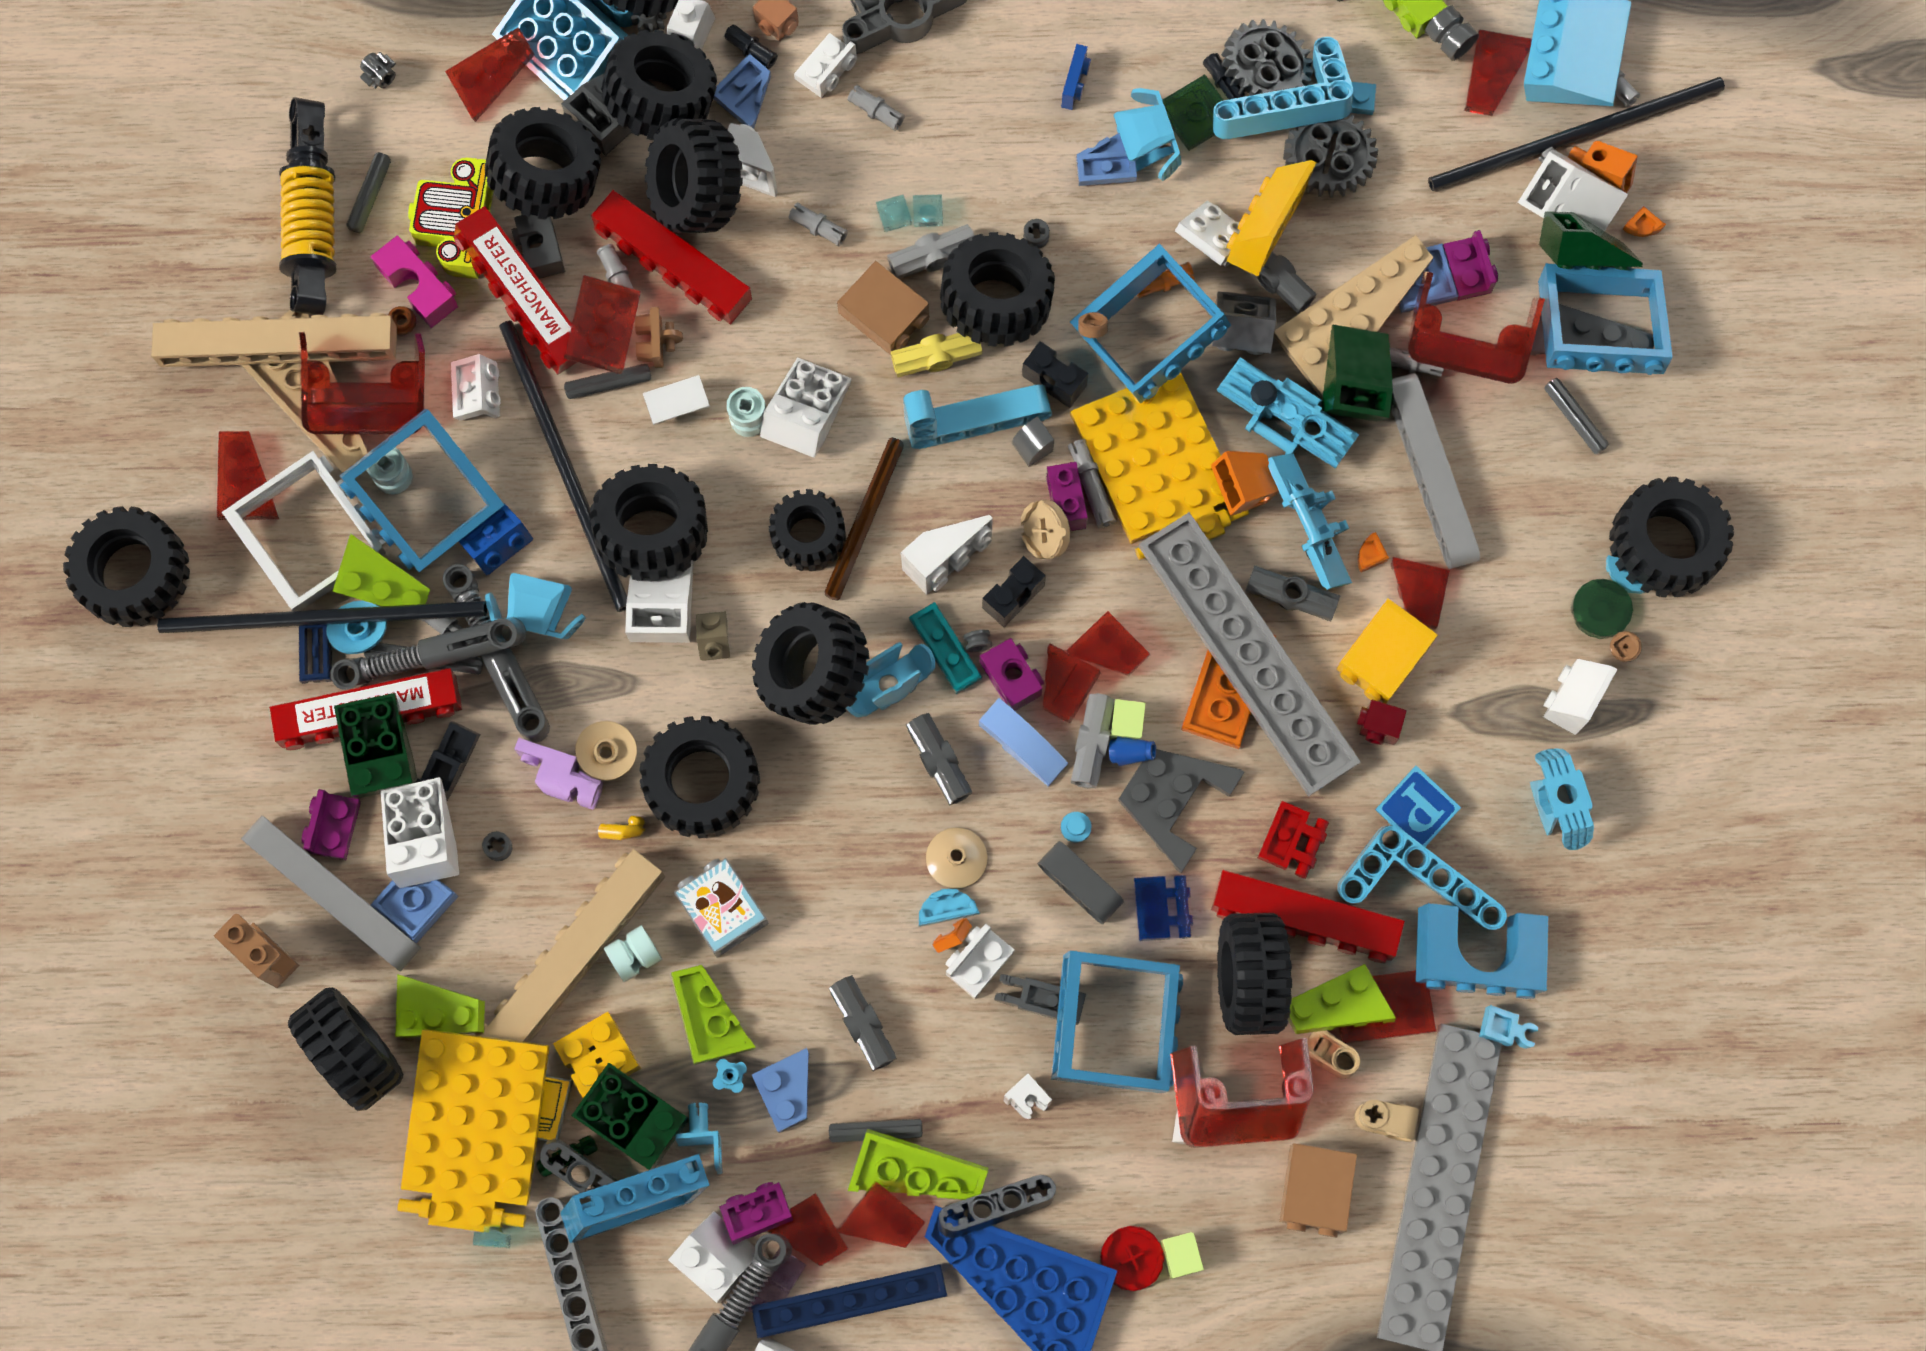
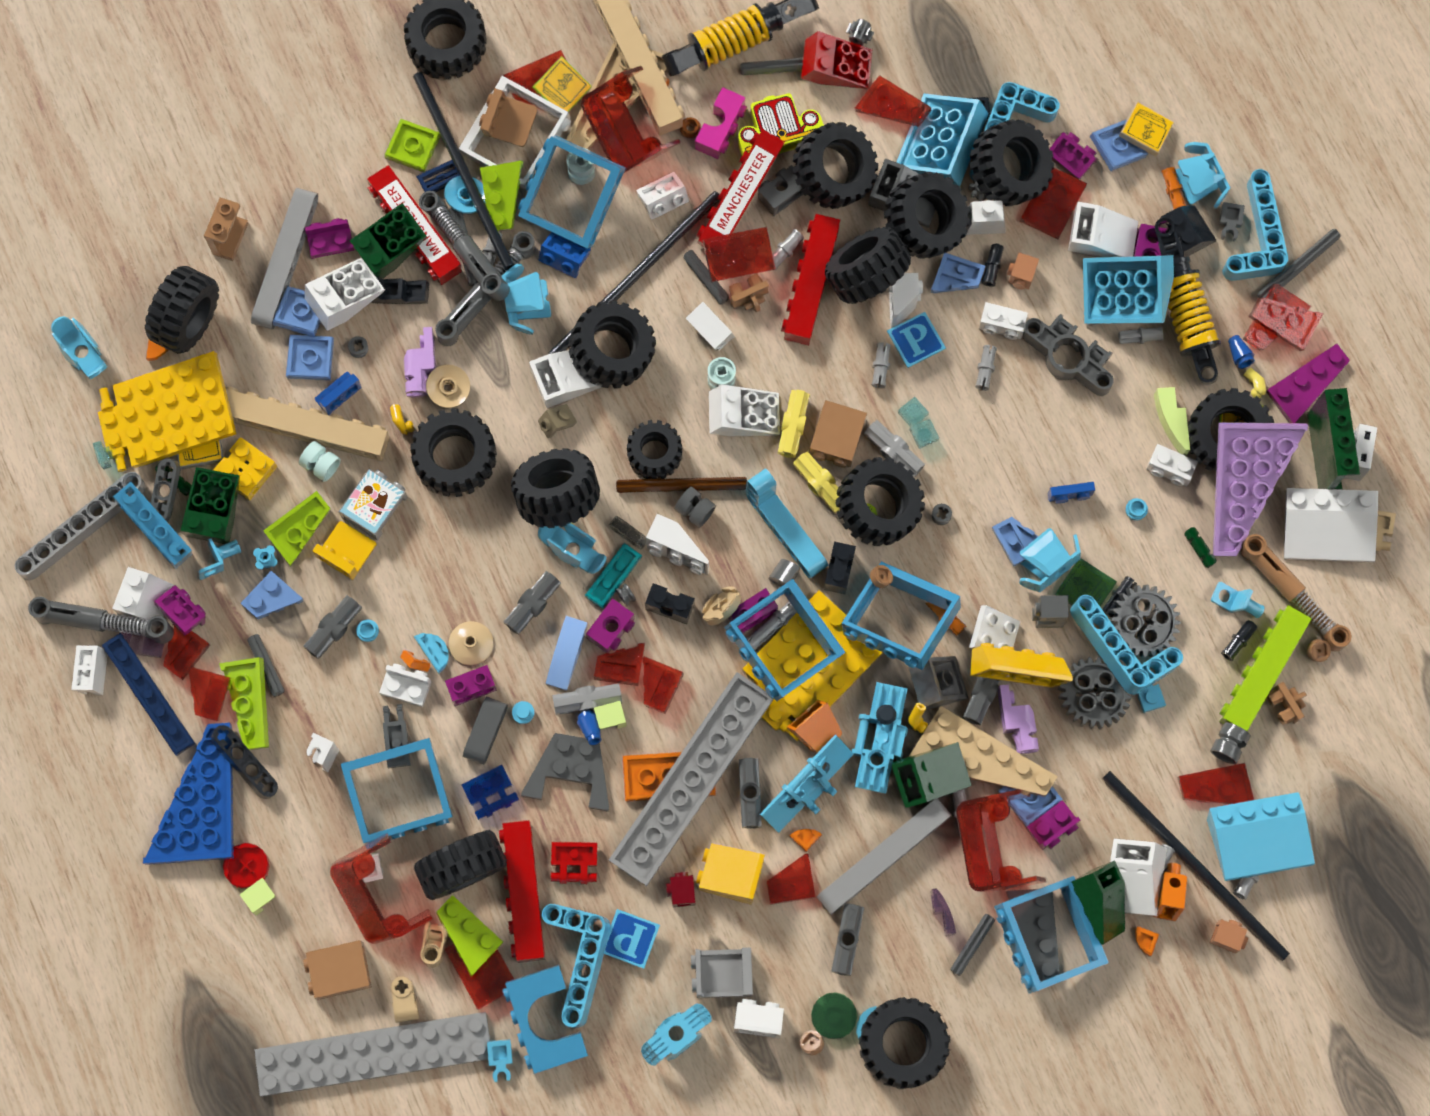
camera: 65 degrees right, 0 degrees up
lime wing [395,974,485,1038] -> none
none -> medium azure piece [51,316,108,379]
none -> orange tile [146,339,169,361]
none -> medium blue tile [286,335,334,381]
none -> yellow bracket [312,521,377,580]
none -> blue bracket [315,372,362,415]
none -> medium azure plate [356,619,379,642]
none -> lime tile [384,119,441,172]
none -> magenta brick [445,665,497,707]
none -> medium nougat bracket [479,88,538,147]
none -> yellow tile [532,56,592,112]
none -> clear smoke beam [609,516,646,550]
none -> dark grey wheel [674,487,716,528]
none -> light grey panel [691,948,753,998]
none -> dark azure window [724,579,845,701]
none -> light yellow piece [778,390,810,458]
none -> red slope [801,31,872,89]
none -> dark grey piece [831,903,864,976]
none -> piece [887,312,946,368]
none -> yellow arm [908,703,928,733]
none -> clear purple slope [930,888,956,936]
none -> lavender plate [997,684,1039,754]
none -> dark grey brick [1032,596,1069,628]
none -> medium azure plate [1125,498,1148,520]
none -> nougat brick [1210,919,1248,953]

